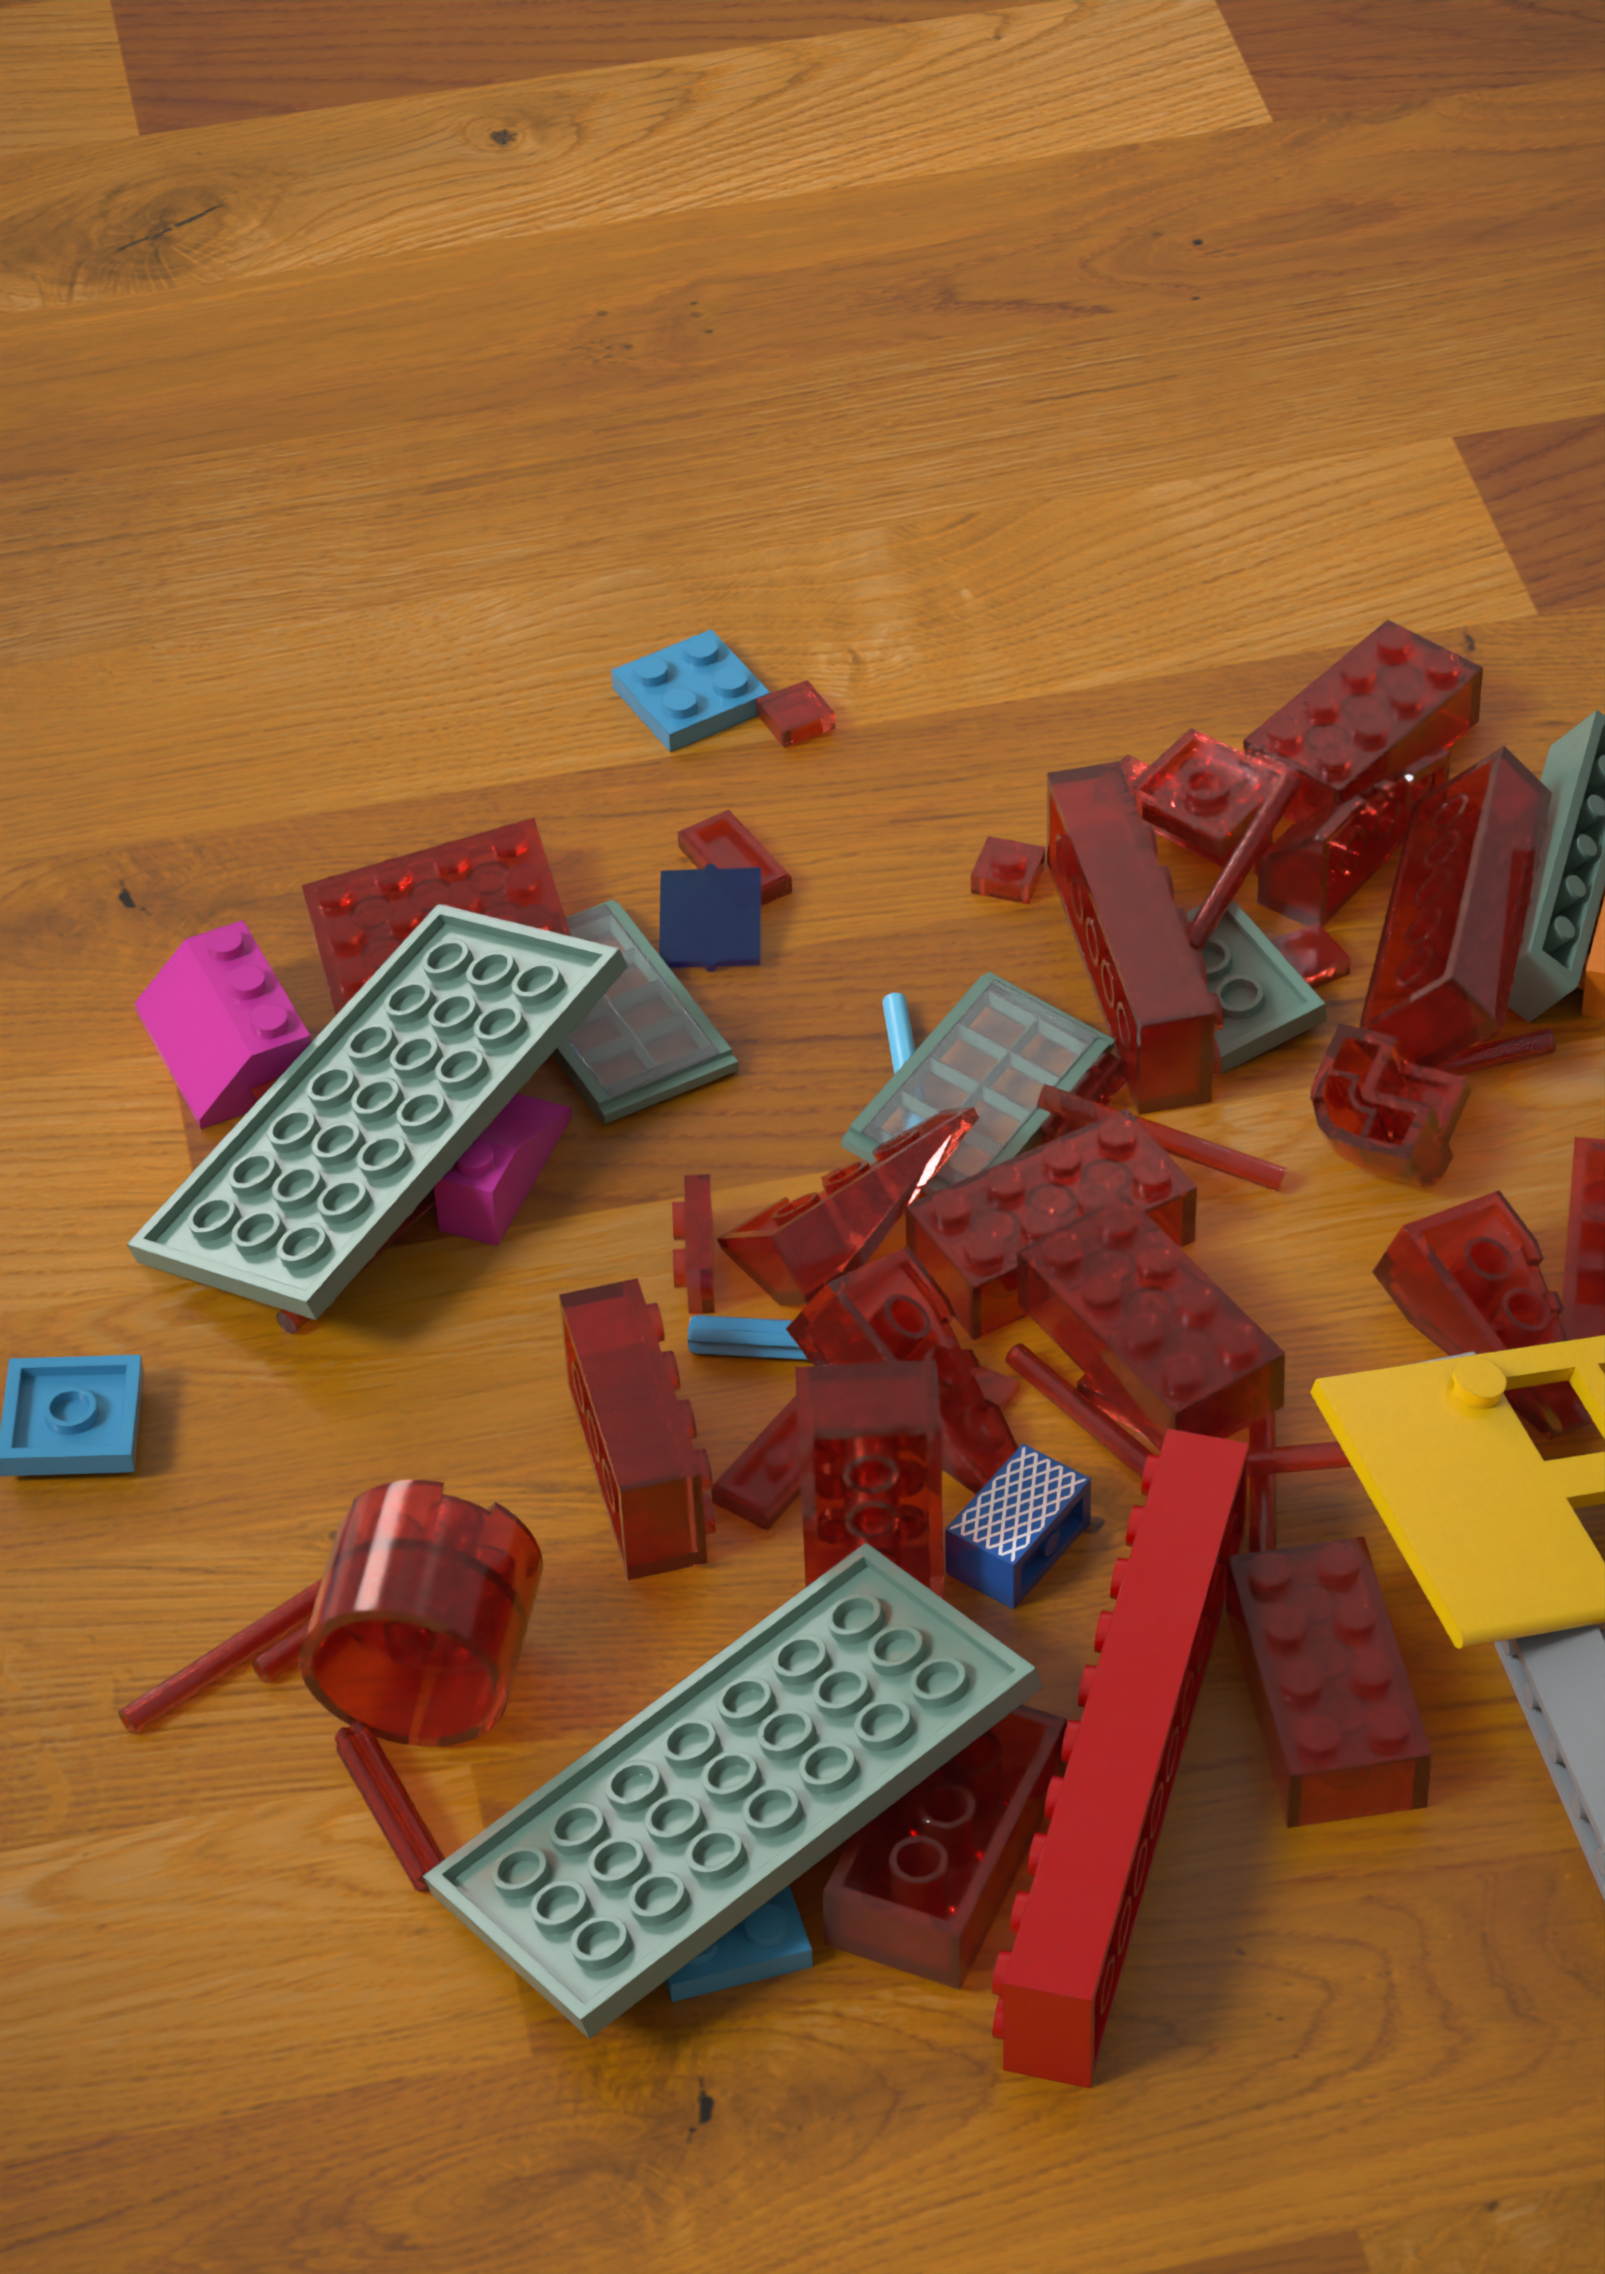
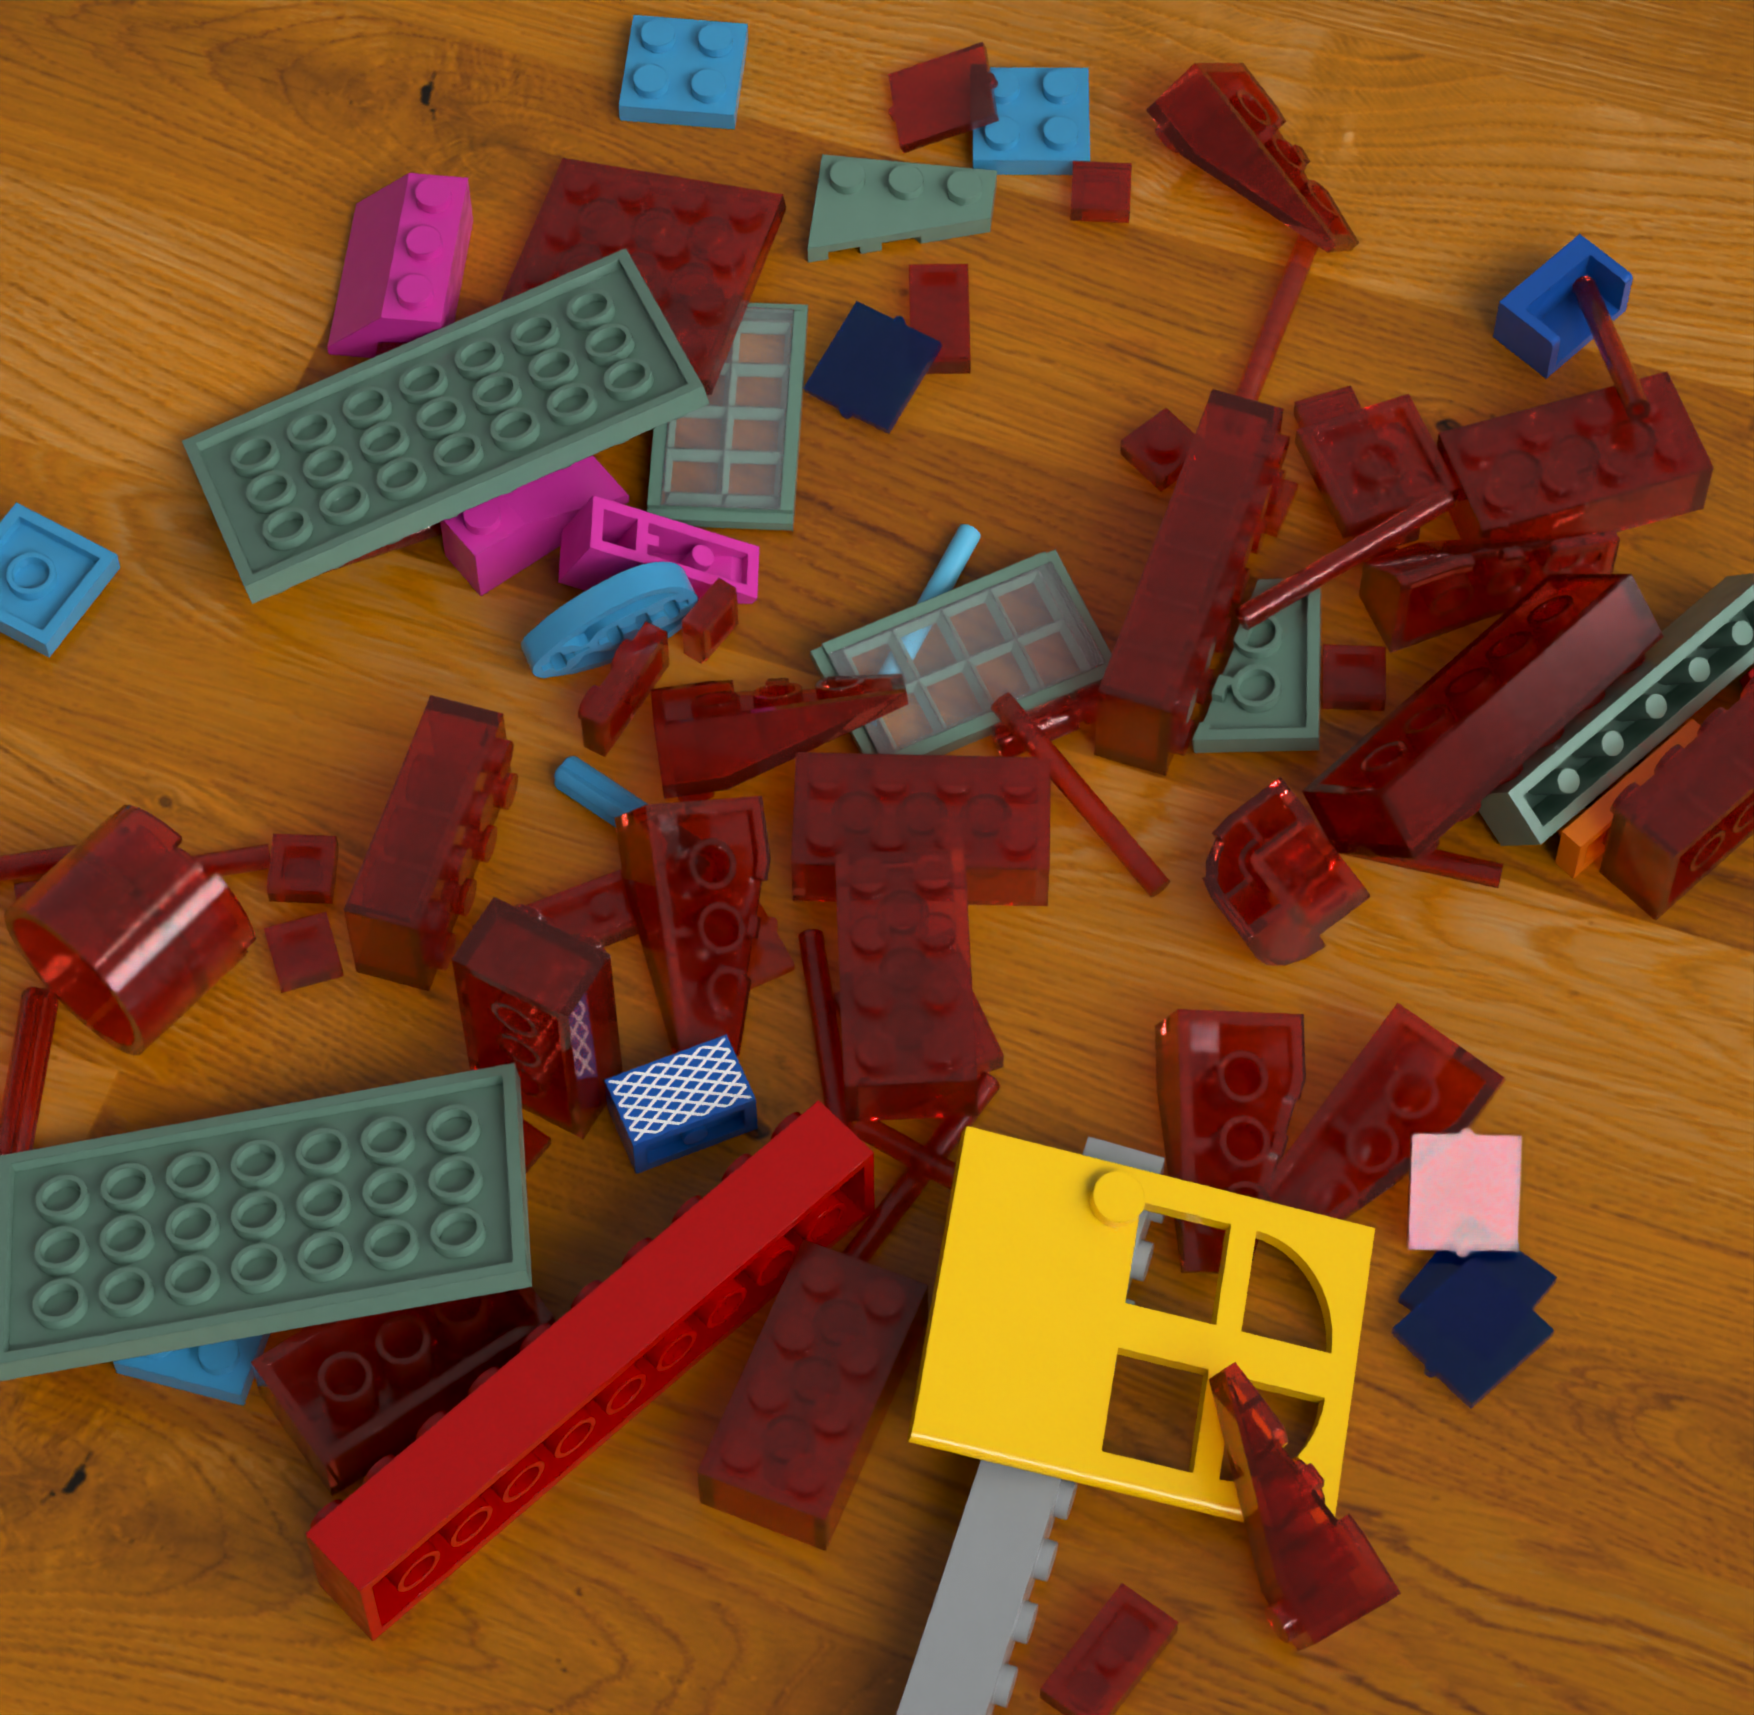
camera: 30 degrees right, 15 degrees up
none -> clear red tile [264,912,344,993]
none -> clear red plate [266,834,339,904]
none -> dark azure piece [521,562,698,678]
none -> dark pink slope [558,495,759,604]
none -> dark azure plate [619,15,748,130]
none -> clear red tile [682,578,739,664]
none -> sand green wing [807,154,997,263]
none -> clear red piece [888,42,999,153]
none -> clear red wedge [1146,63,1359,253]
none -> clear red bar [1224,234,1319,433]
none -> blue panel [1493,234,1633,379]
none -> clear red piece [1573,276,1651,421]

